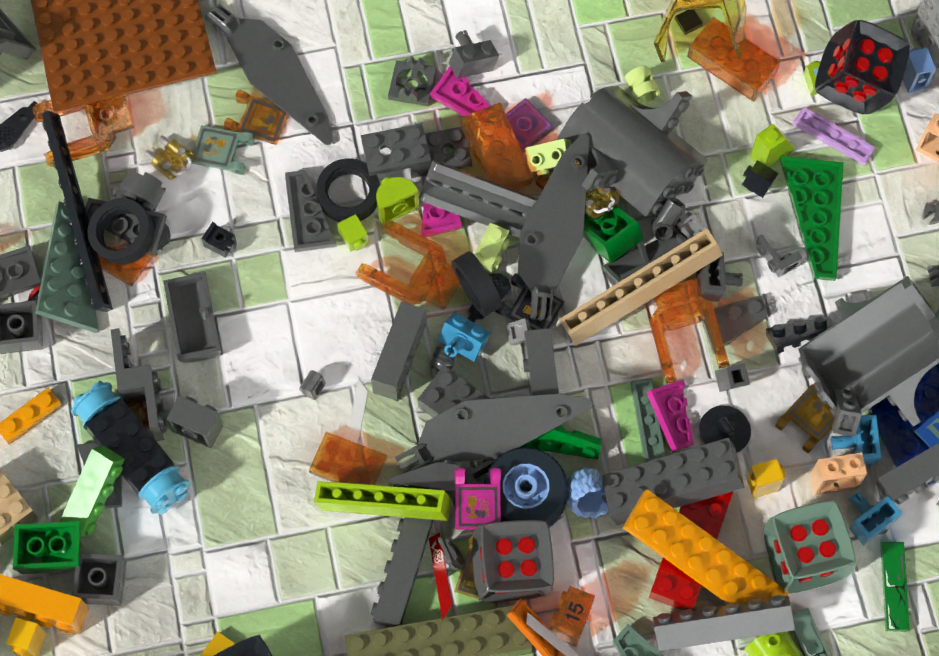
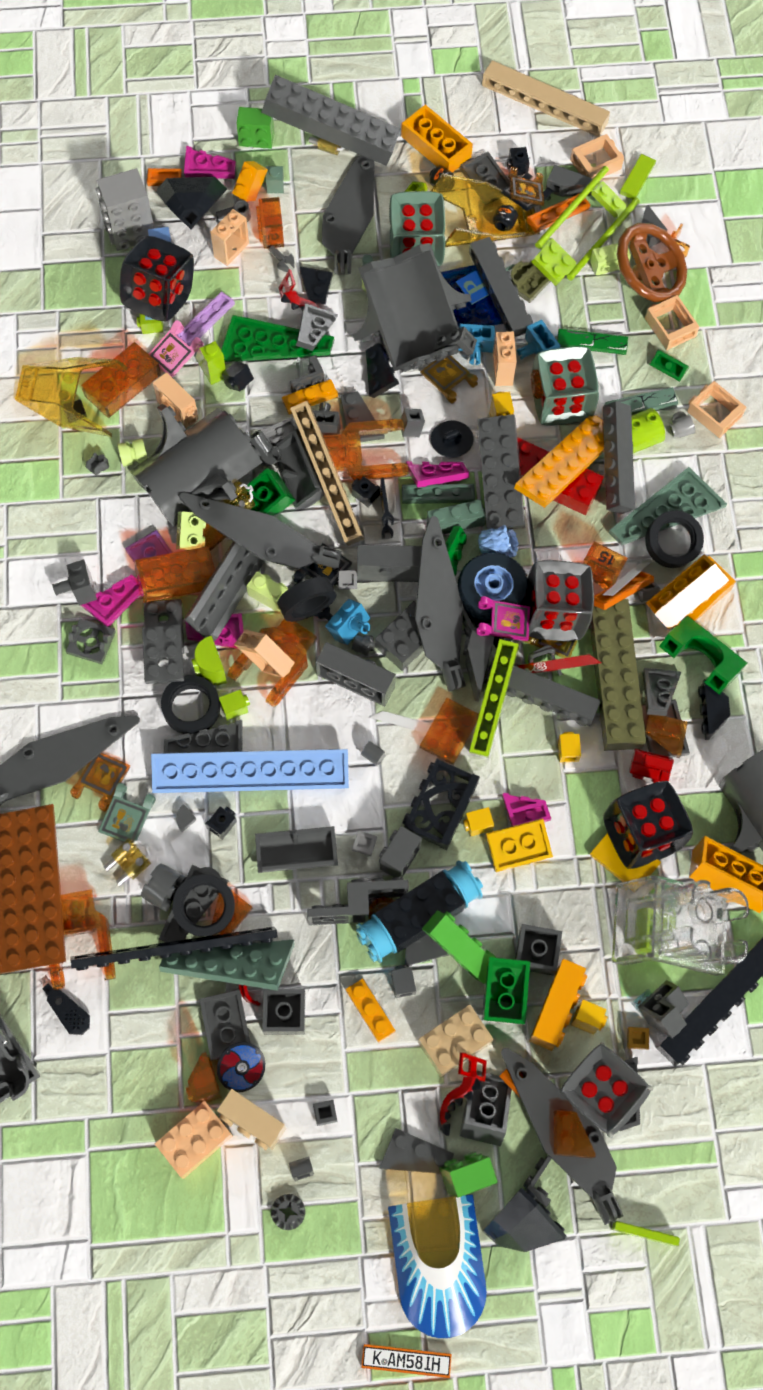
camera: 85 degrees left, 0 degrees up
none -> dark grey arm [85,453,110,475]
none -> bright pink flag [147,320,204,378]
none -> light blue plate [151,749,349,793]
none -> light nougat window [153,372,199,428]
none -> dark grey tile [176,804,197,832]
none -> light nougat window [234,629,294,678]
none -> red piece [278,269,320,312]
none -> light orange plate [282,379,338,415]
none -> wing [296,303,338,351]
none -> black wing [300,266,333,305]
none -> black brick [351,476,380,508]
none -> light grey plate [352,830,377,856]
none -> black flag [380,478,394,539]
none -> dark grey brick [391,965,416,998]
none -> black fence [402,758,480,851]
none -> sand green brick [427,499,486,534]
none -> yellow brick [463,807,494,837]
none -> yellow tile [485,818,553,872]
none -> dark pink wing [502,793,551,826]
none -> yellow brick [558,732,581,763]

